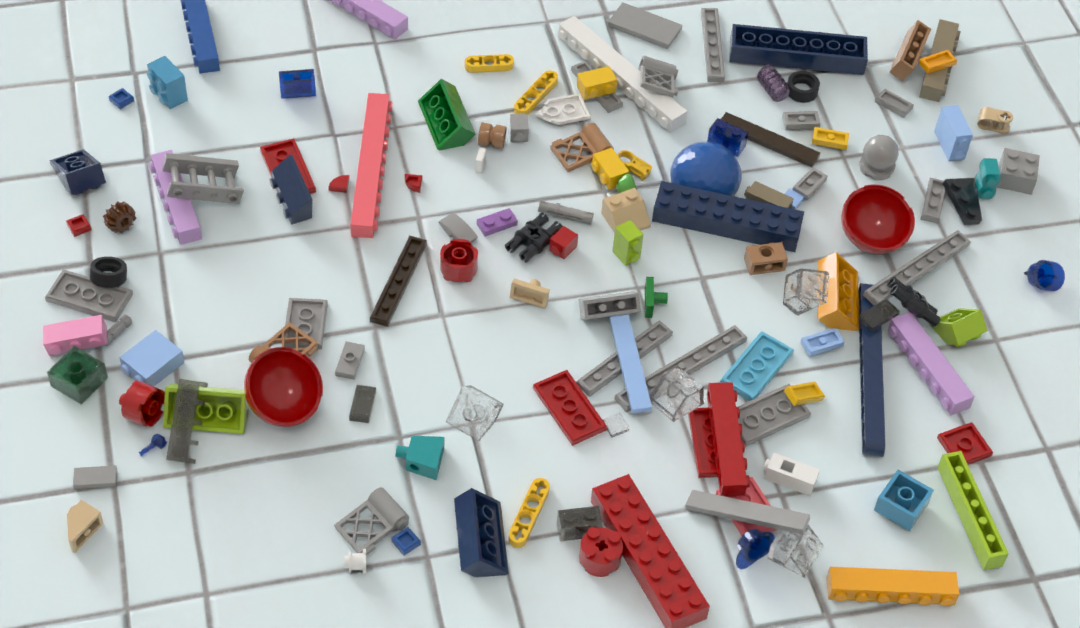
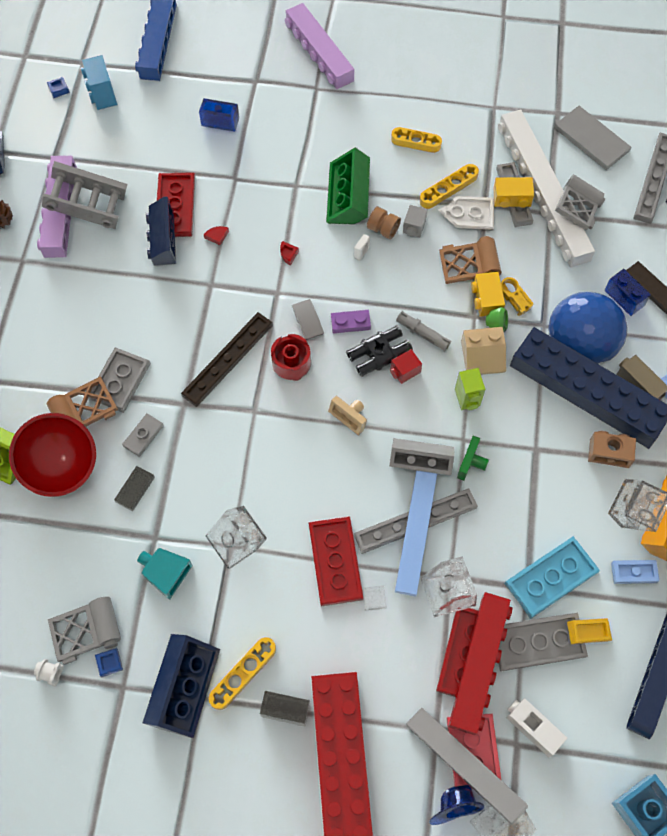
camera: 25 degrees right, 15 degrees up
coral brick [350,93,393,238] -> none
red brick [579,527,623,577] -> none
light grey tile [614,325,748,412] -> none

